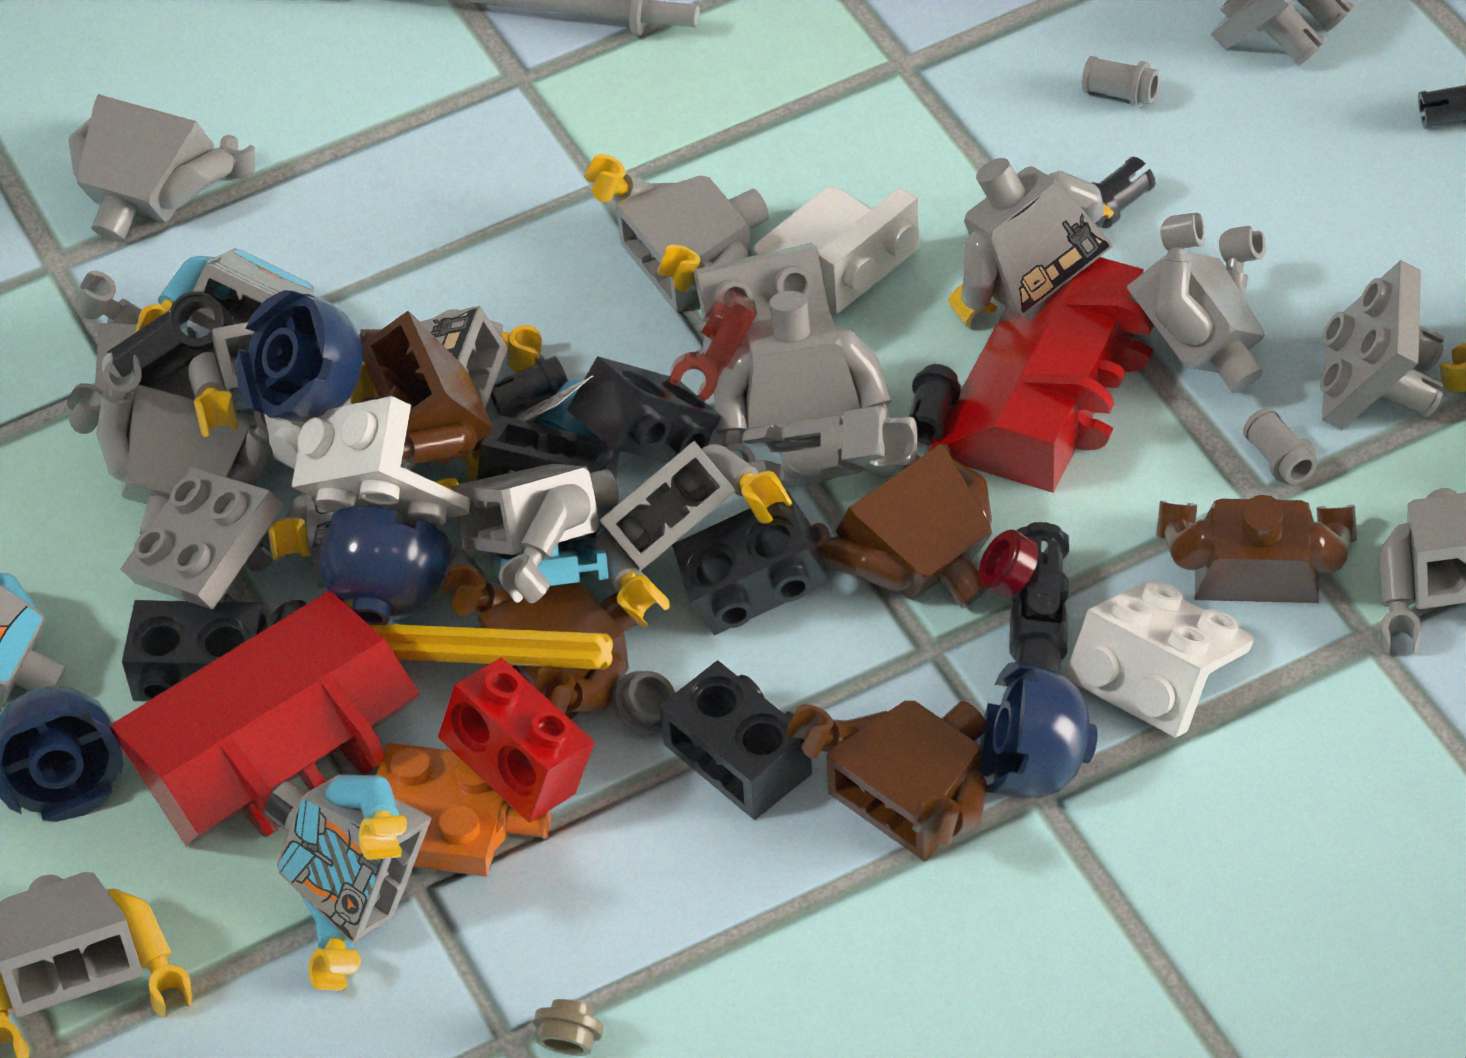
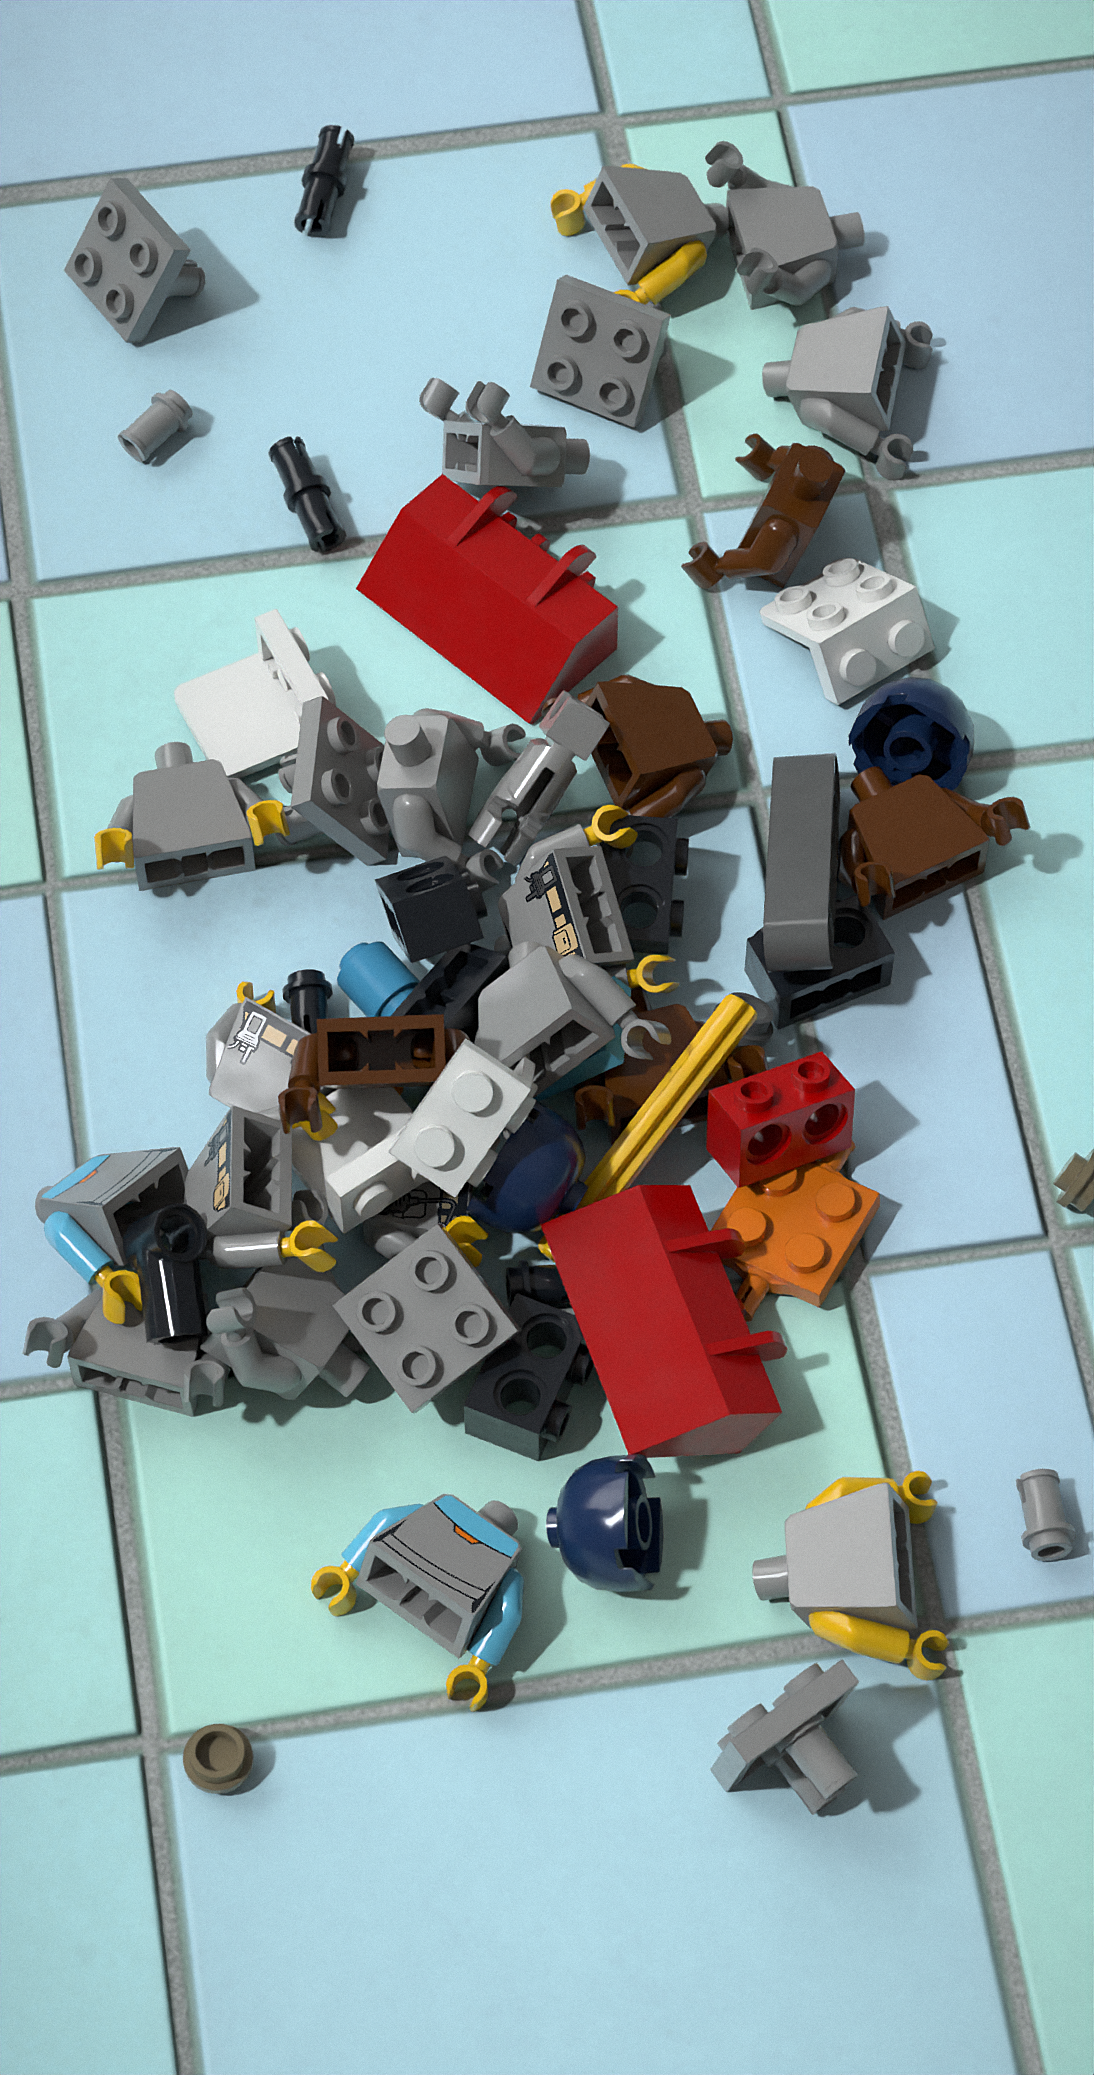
camera: 75 degrees left, 10 degrees up
dark blue cylinder [236,290,363,422] -> none
torso [264,774,431,990] -> none
white sticker [516,376,592,421] -> none
clear red plate [670,289,757,401] -> none
black pin [908,364,961,444] -> none
light grey torso [948,158,1114,327] -> none
dark red tile [979,529,1038,598] -> none
black piece [1009,522,1070,673] -> none
light grey pin [1243,408,1318,485] -> none
none -> dark grey beam [763,753,840,973]

